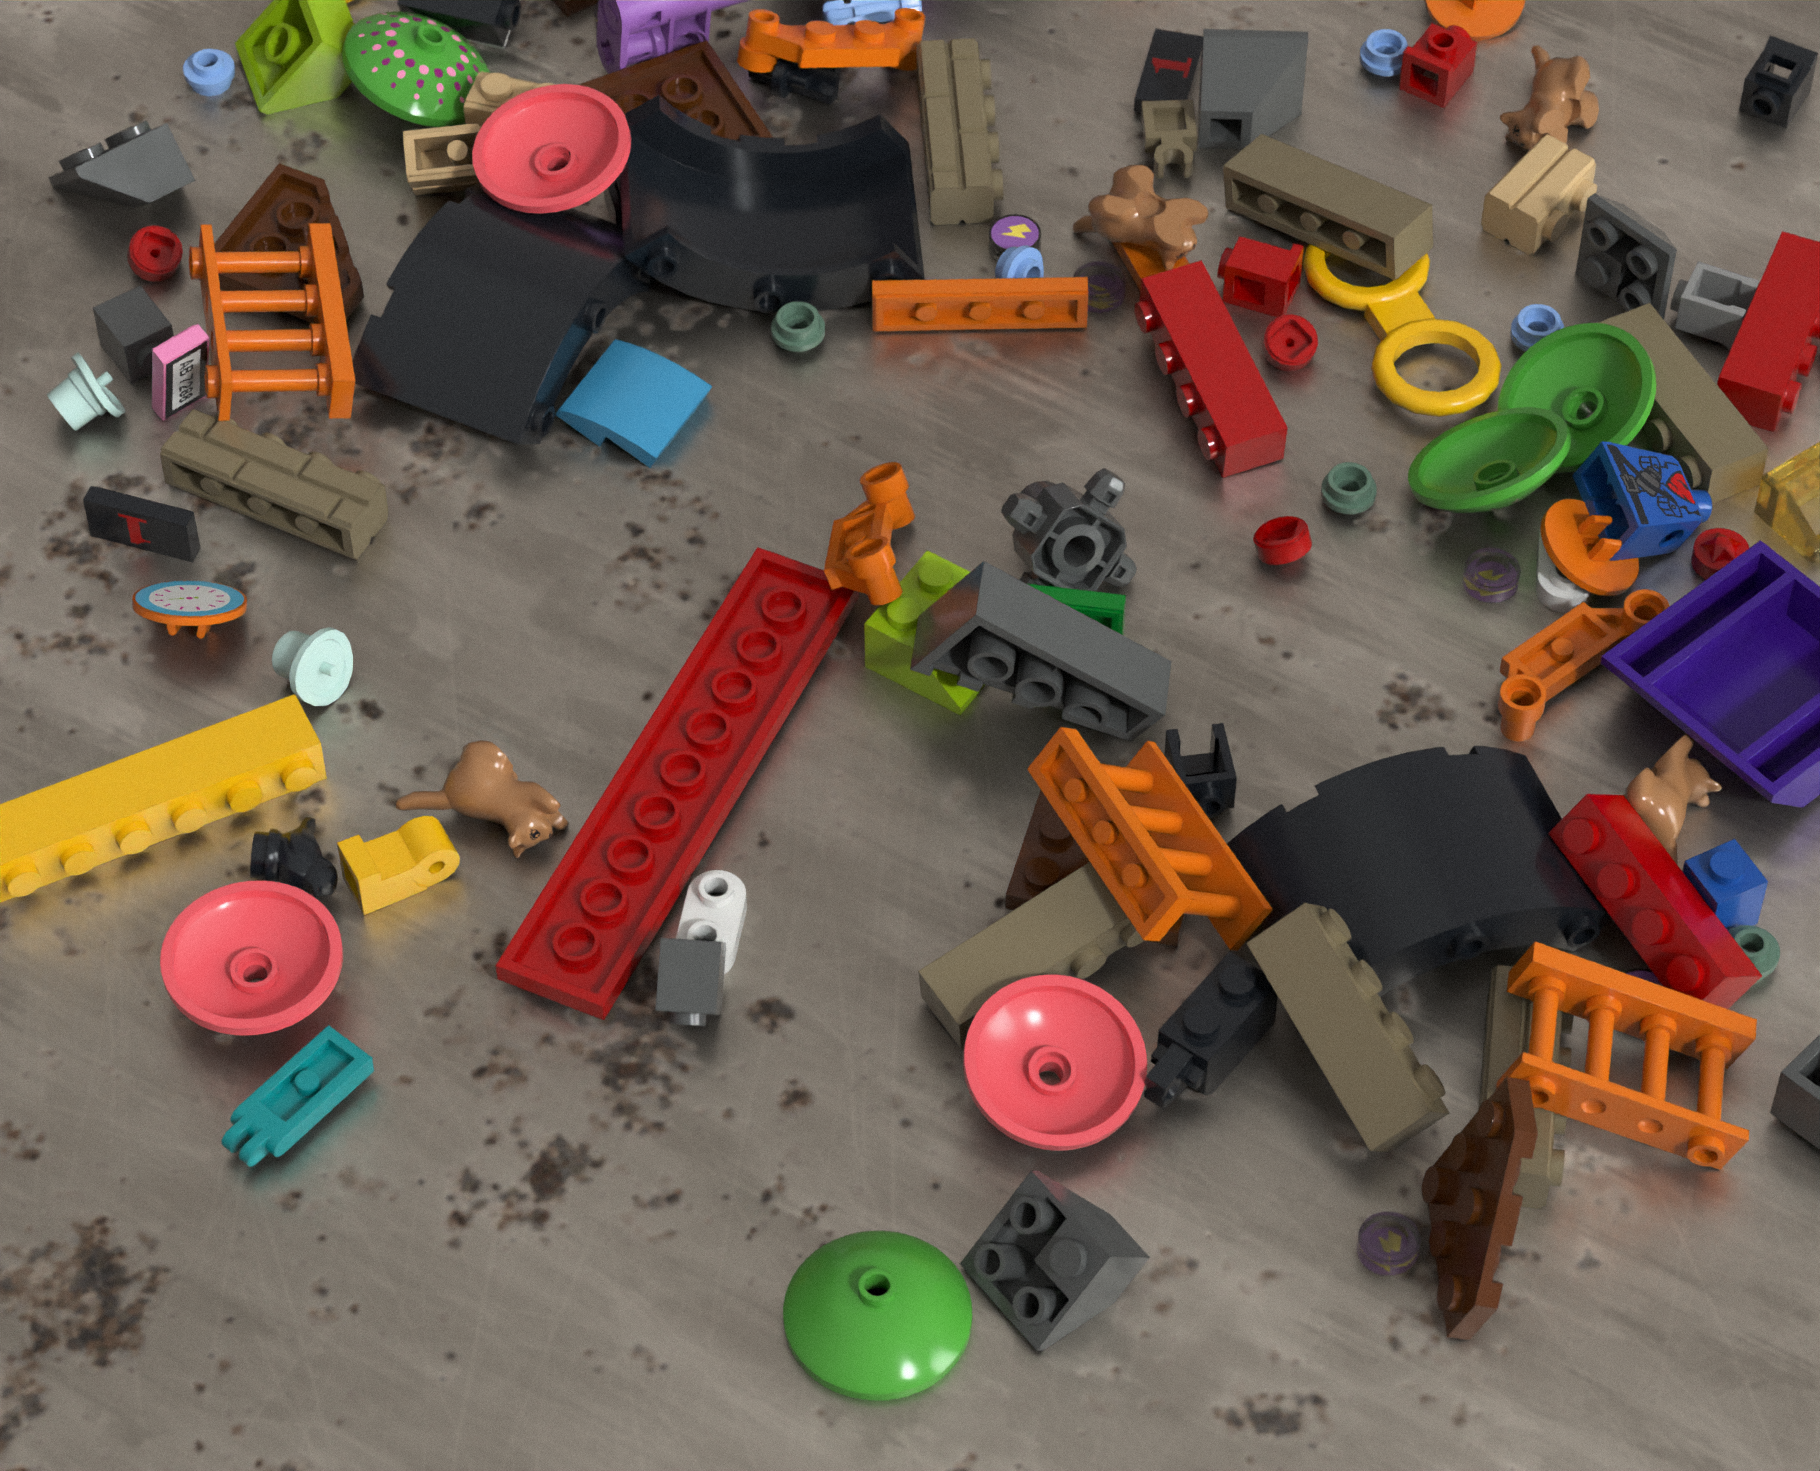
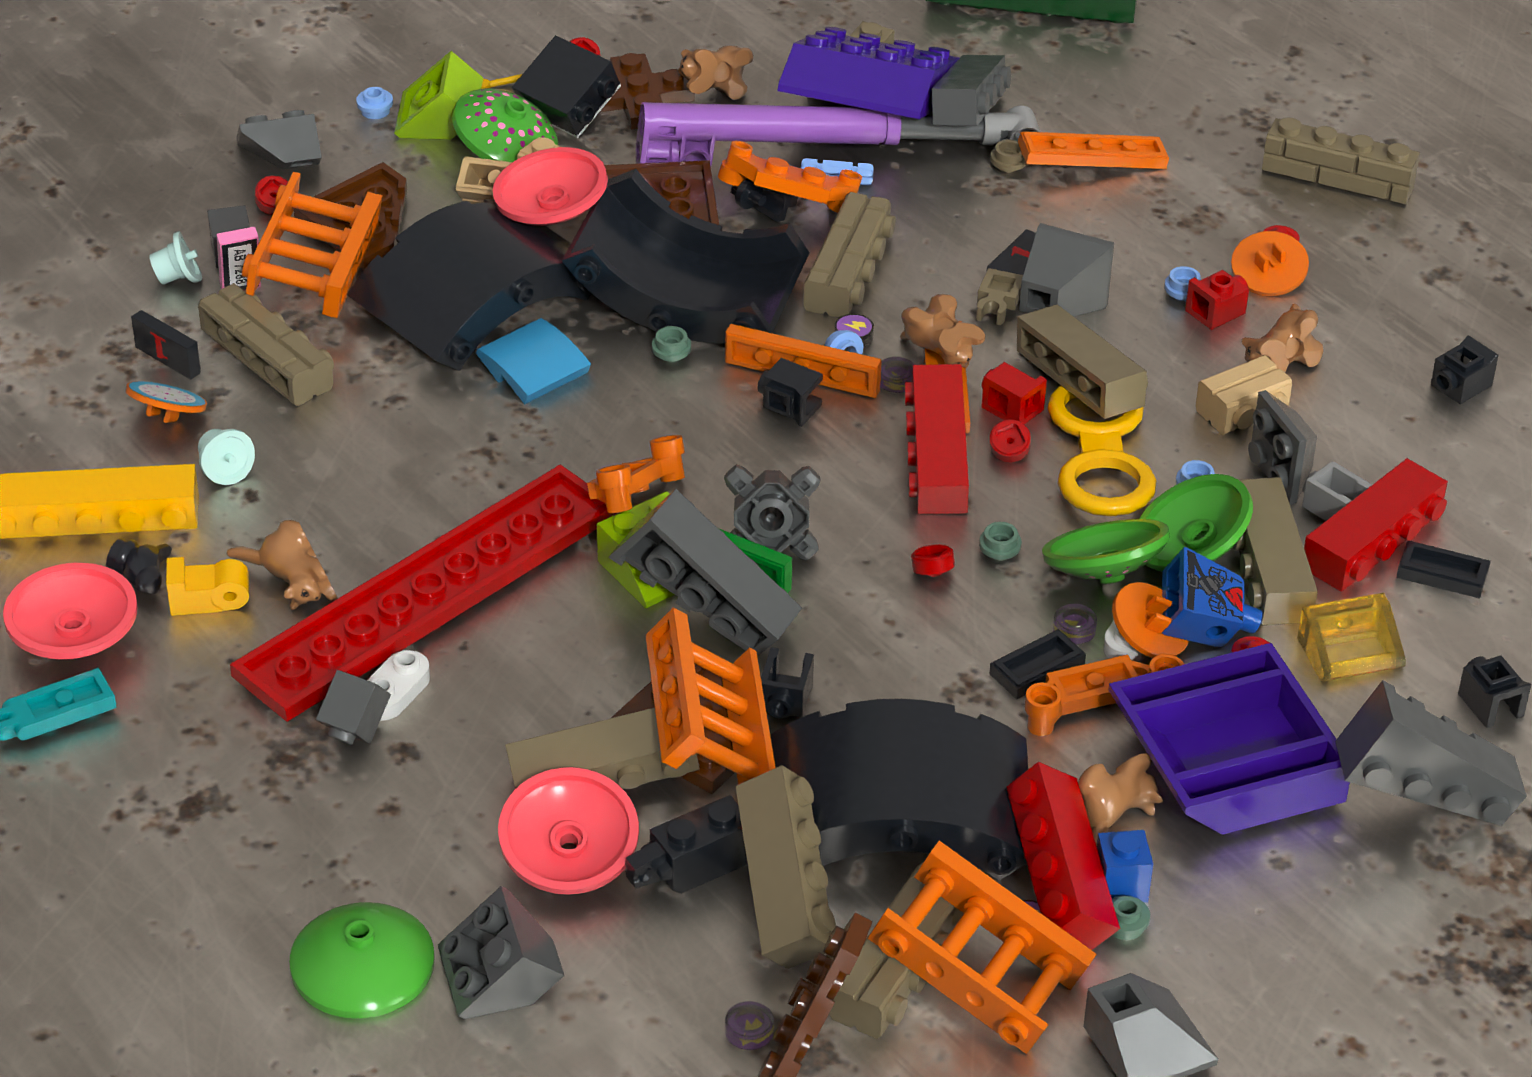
camera: 20 degrees right, 10 degrees down
none -> black window [757,358,823,427]
none -> black tile [989,629,1086,699]

